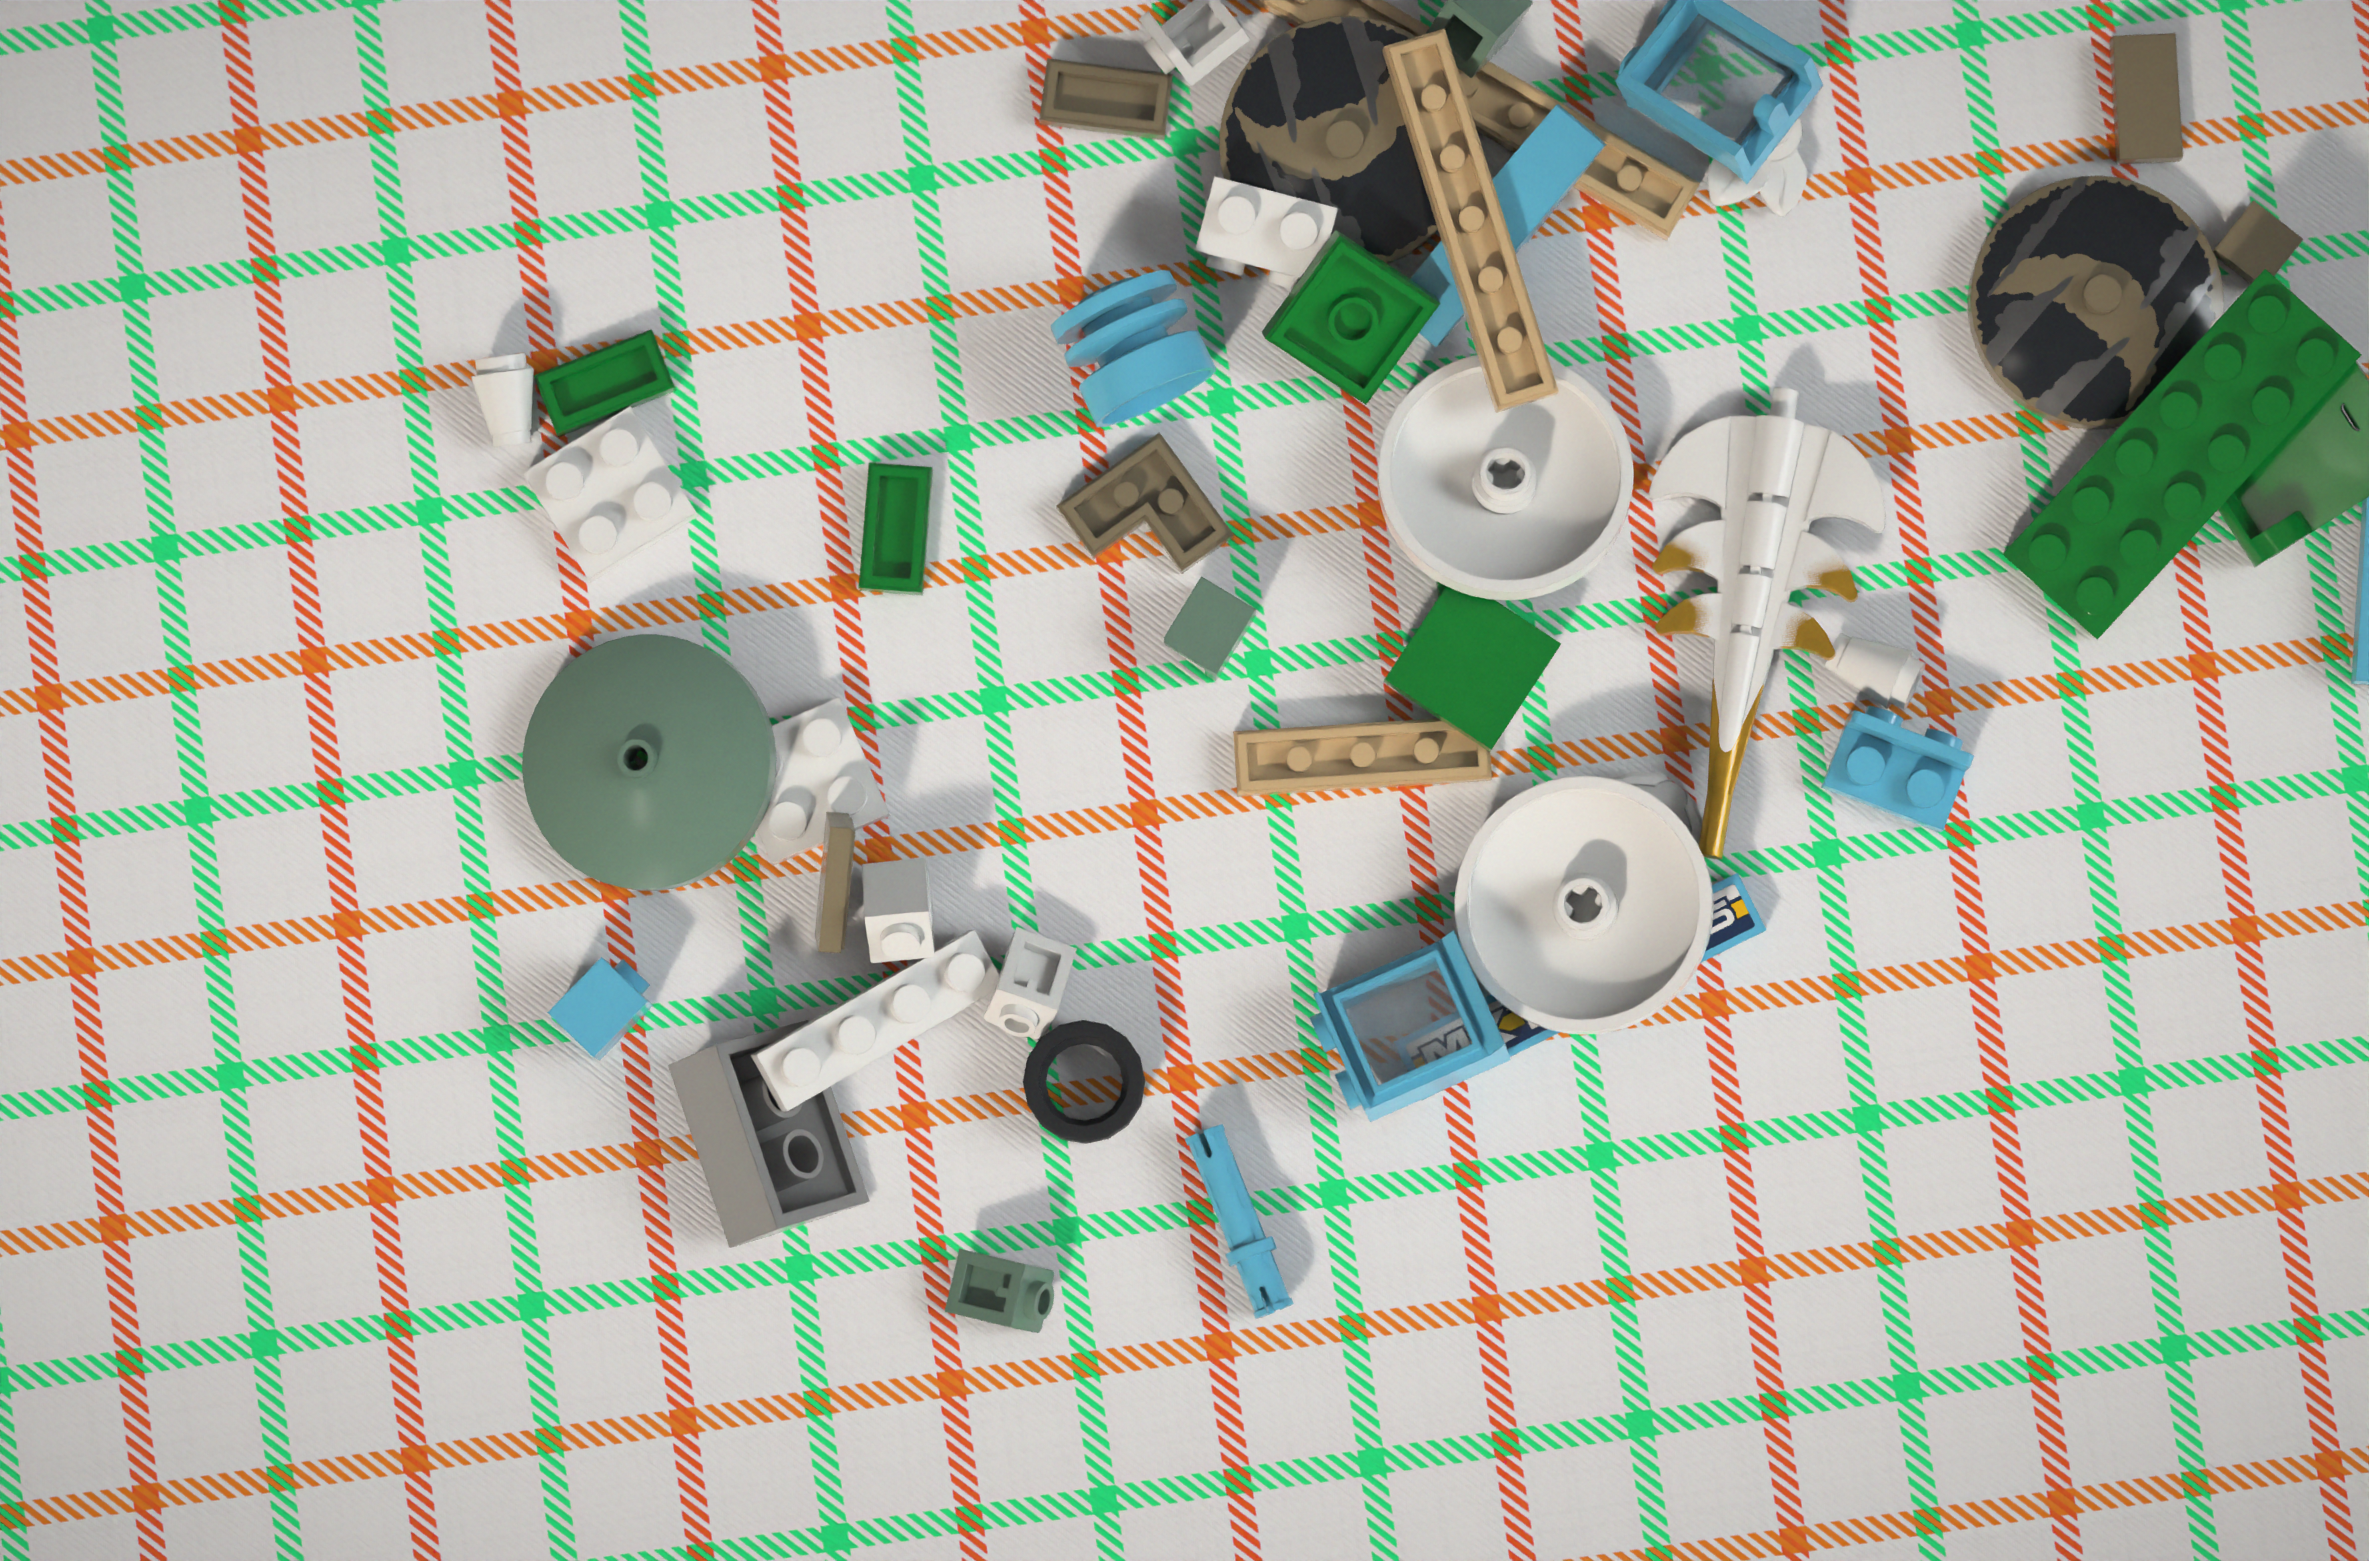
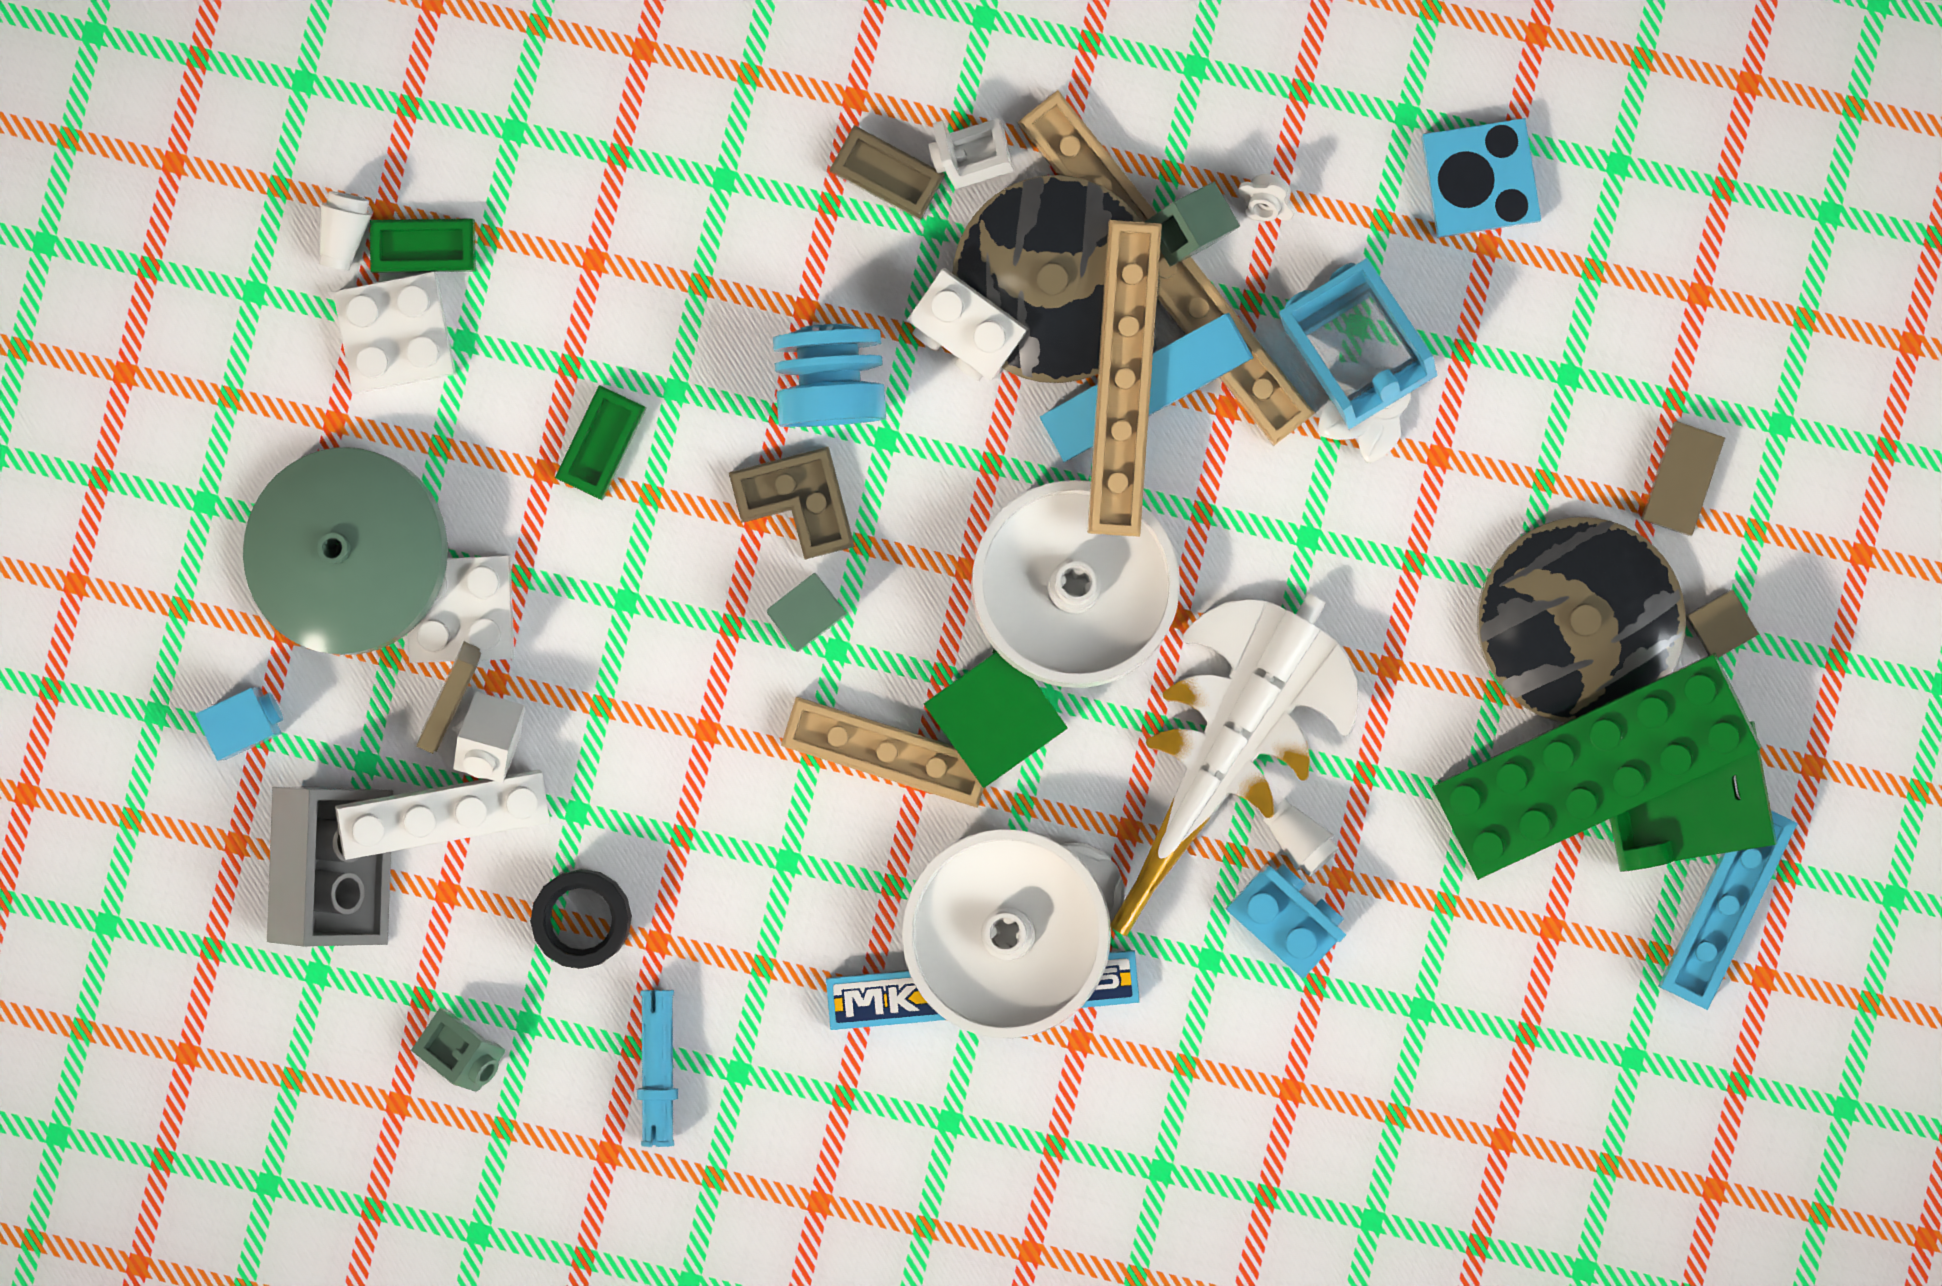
camera: 20 degrees right, 5 degrees up
white bracket [984,927,1077,1040] -> none
green tile [1262,230,1441,405] -> none
window [1310,930,1511,1122] -> none

